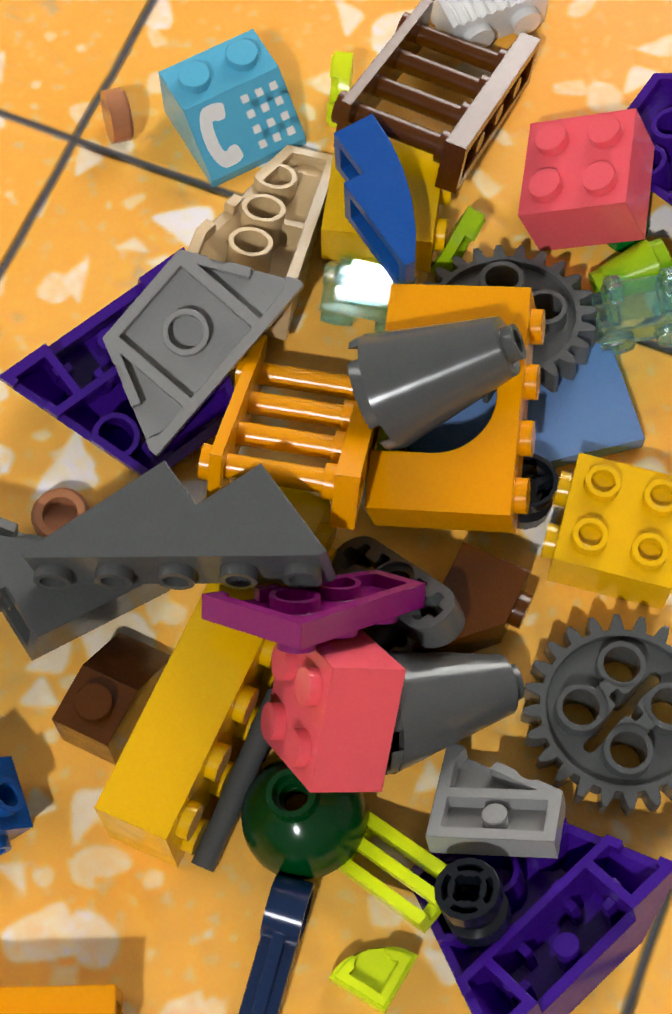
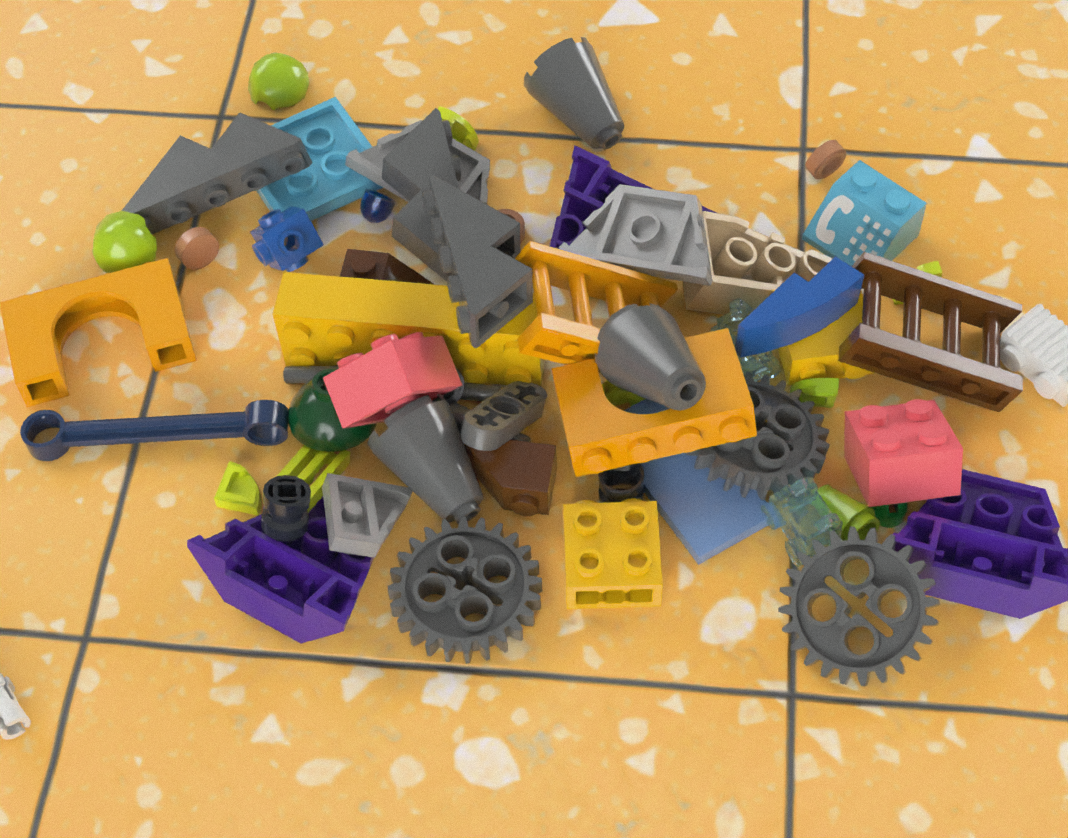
camera: 75 degrees right, 10 degrees down
magenta wing [201,570,425,654] -> none

